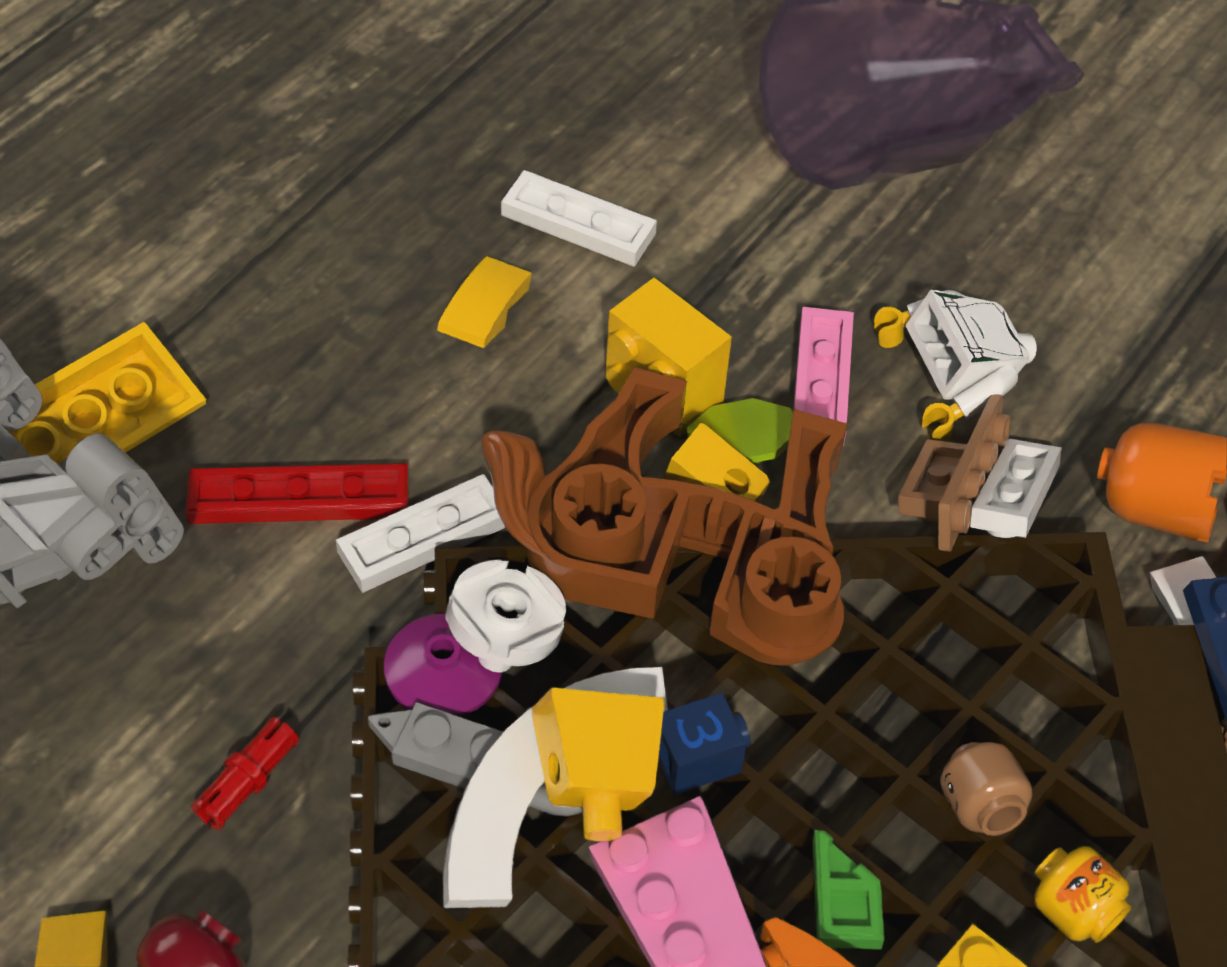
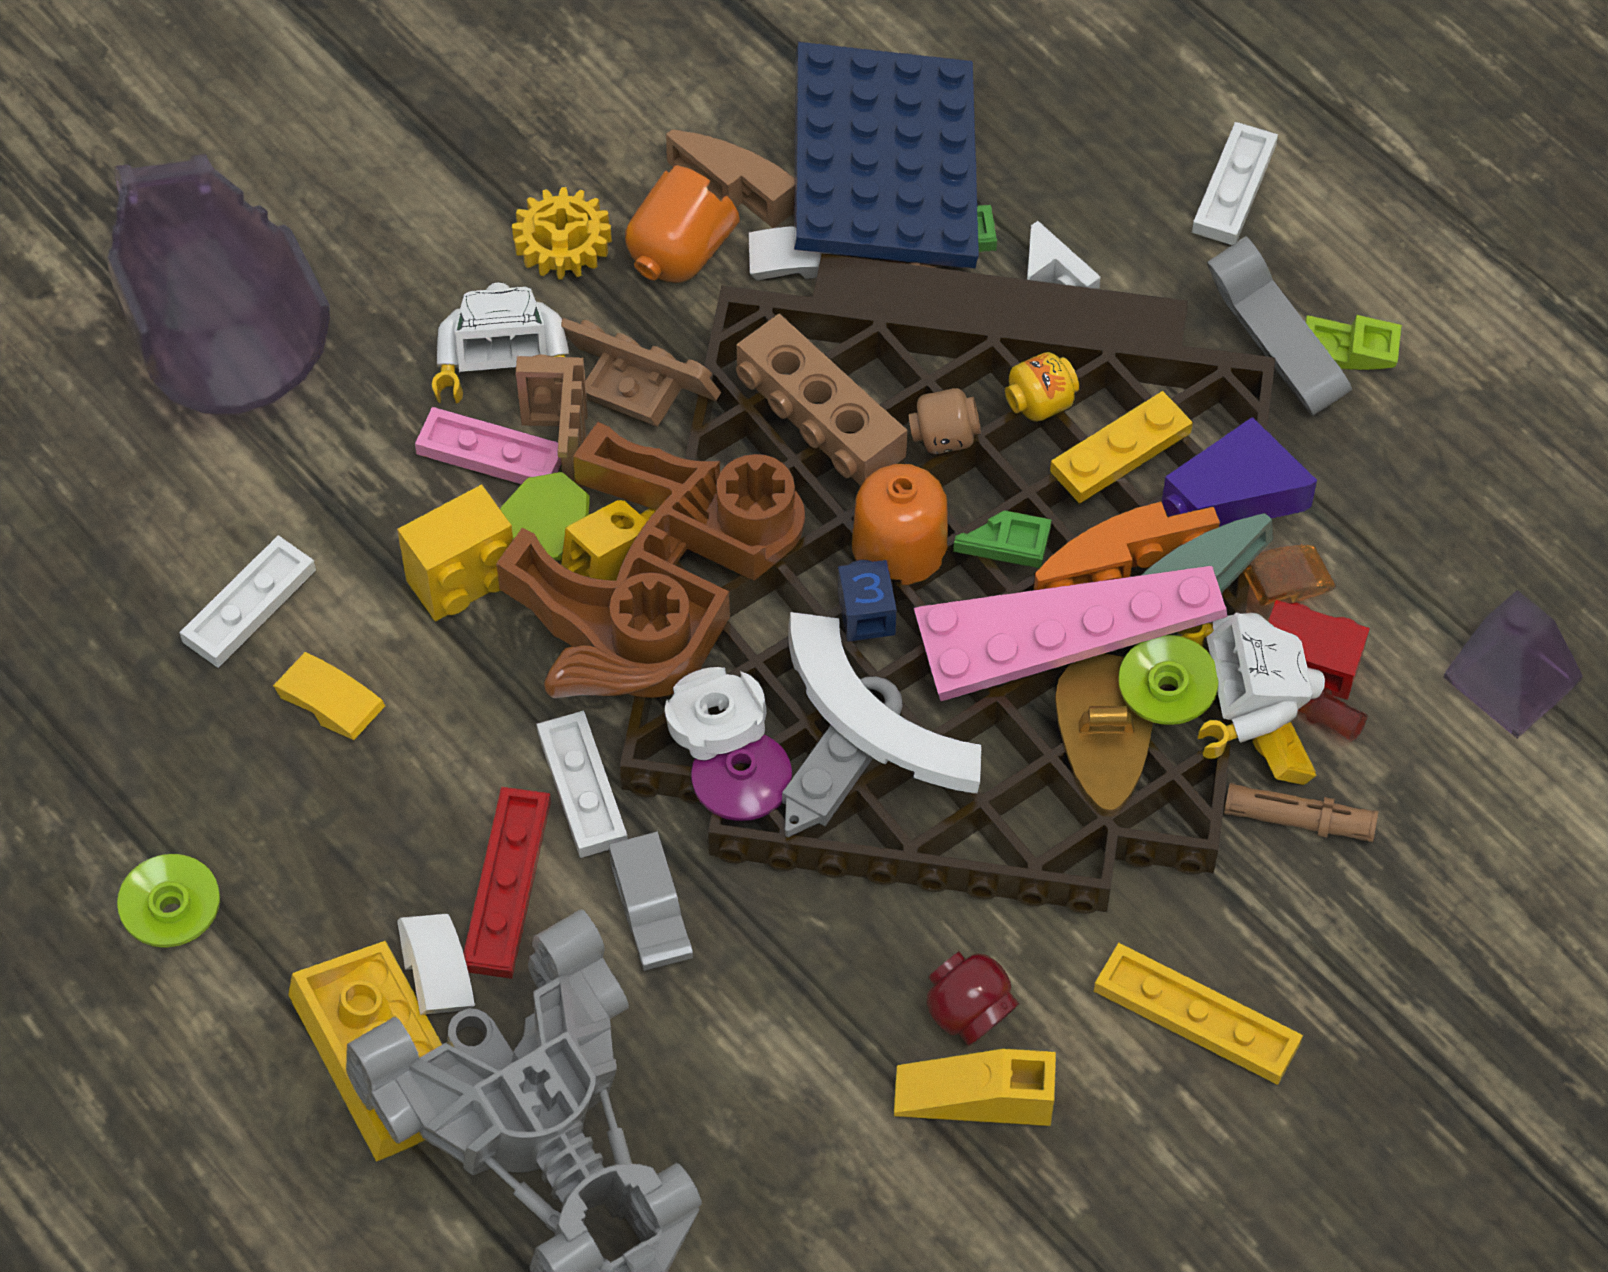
camera: 75 degrees left, 5 degrees up
red pin [191,717,299,831] -> none
yellow torso [532,688,664,841] -> none
white plate [970,439,1062,538] -> none
none -> lime dish [117,854,220,947]
none -> white slope [397,914,475,1015]
none -> yellow gear [512,187,612,279]
none -> medium nougat plate [516,354,588,489]
none -> light grey piece [609,831,693,971]
none -> medium nougat brick [736,314,907,486]
none -> orange cylinder [852,464,948,585]

